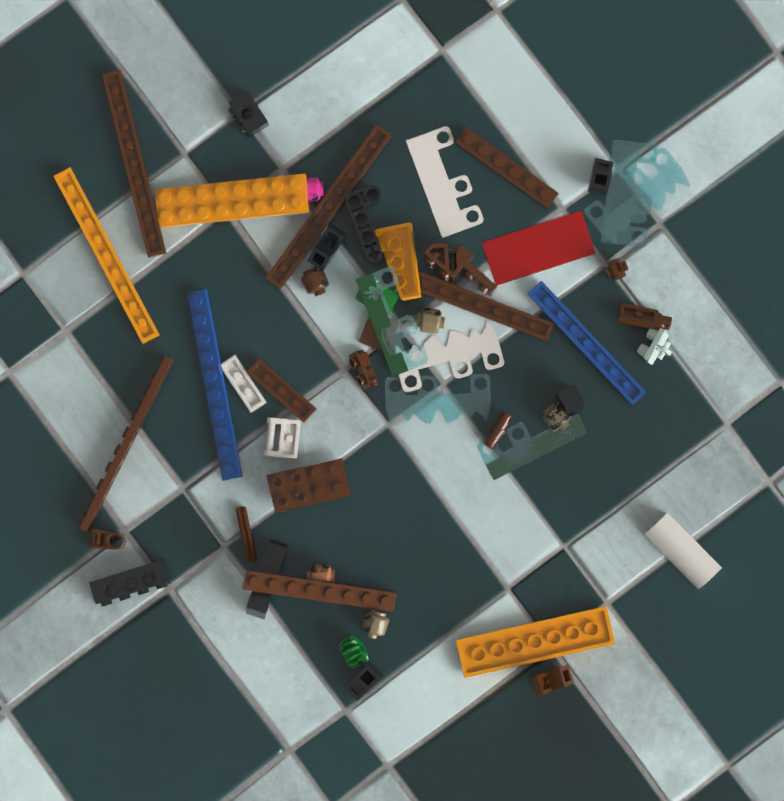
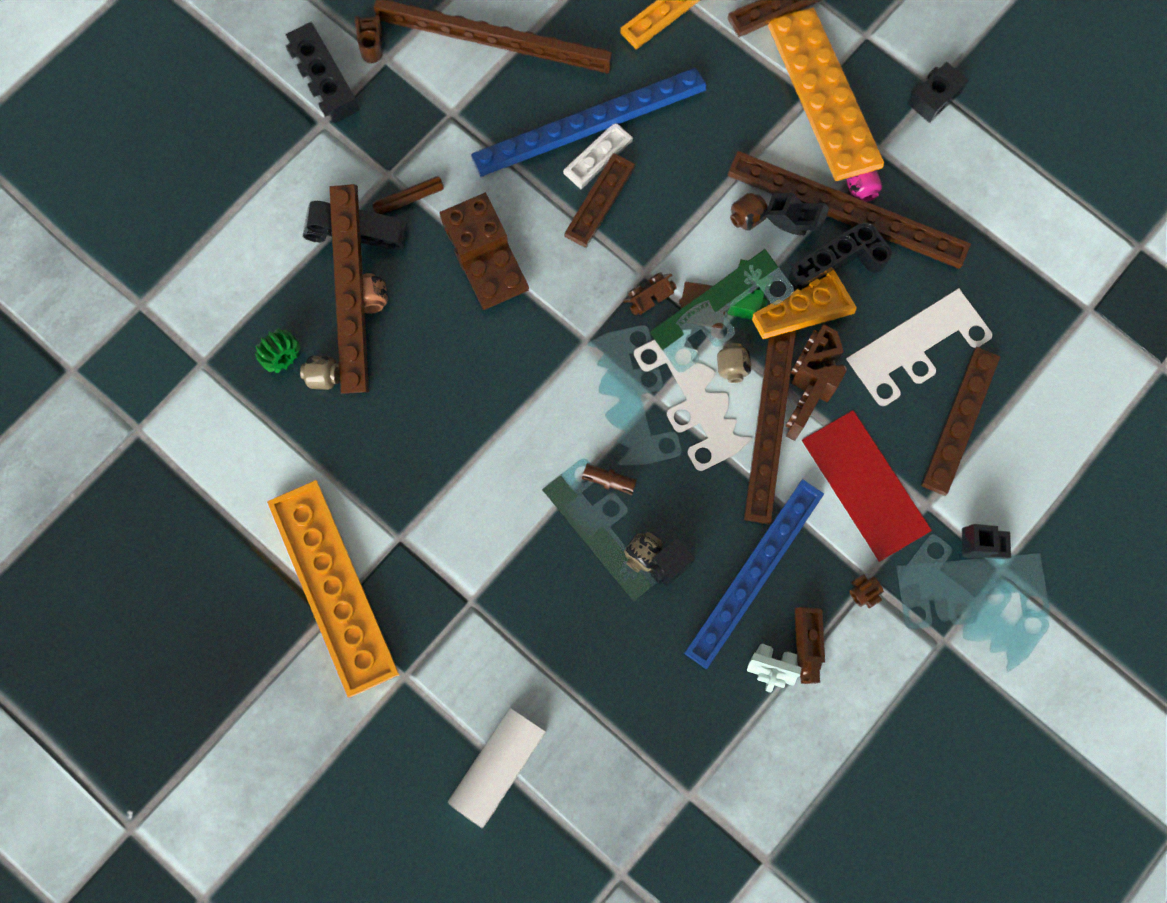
camera: 75 degrees right, 10 degrees down
white plate [263,417,301,459] -> none
black brick [344,661,383,701] -> none
reddish brown brick [531,665,574,696] -> none

